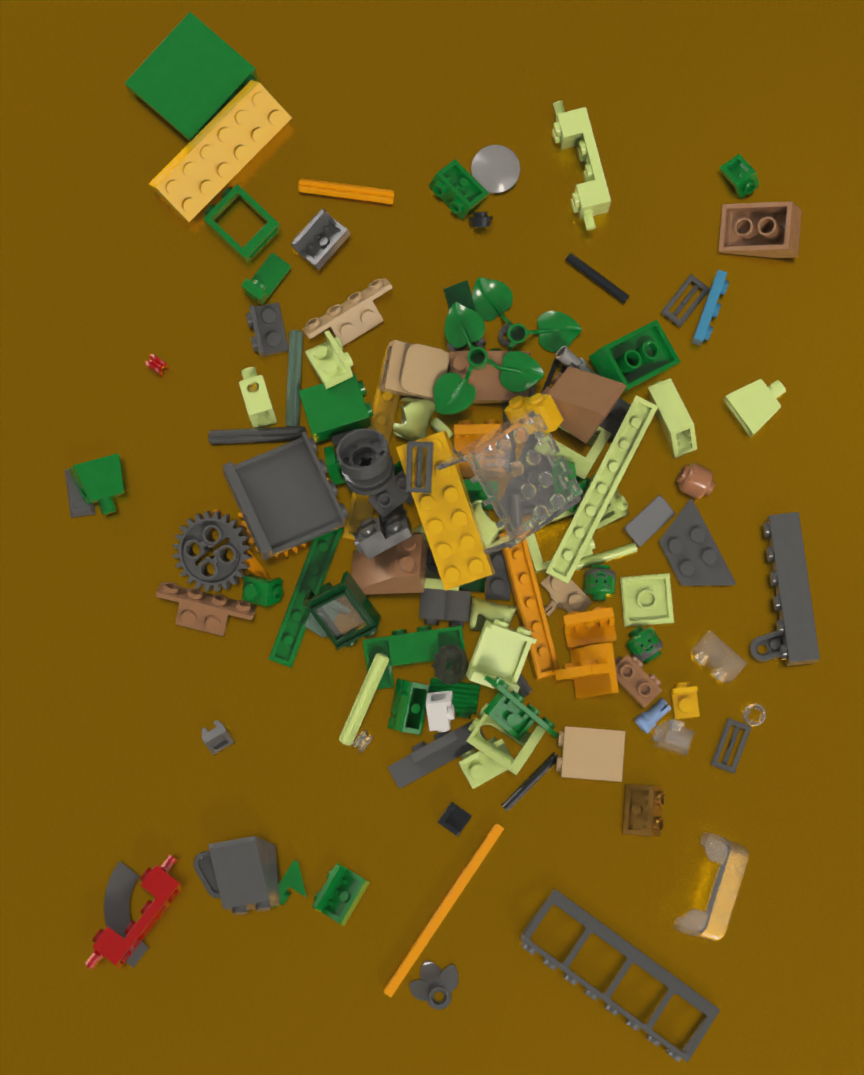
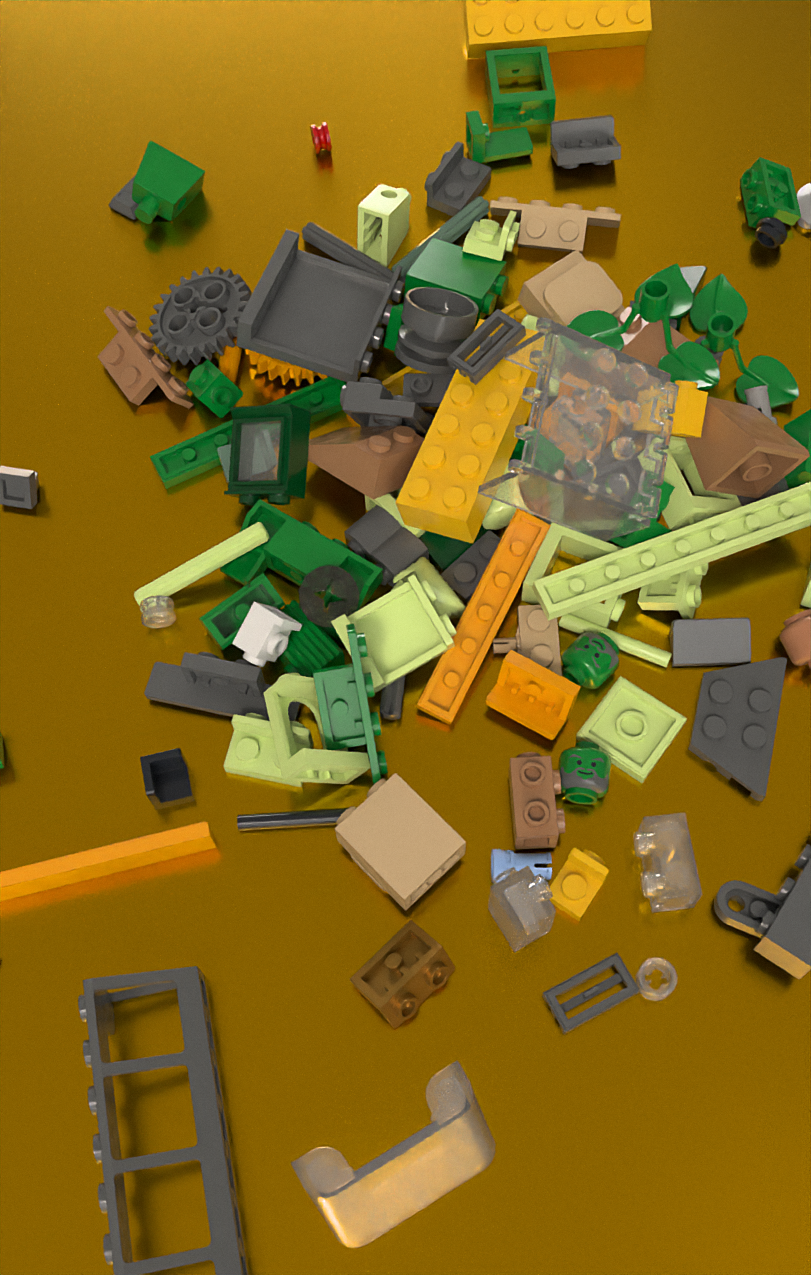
camera: 45 degrees right, 20 degrees down
light orange axle [298,178,395,204] -> none
light orange bracket [555,643,619,699] -> none

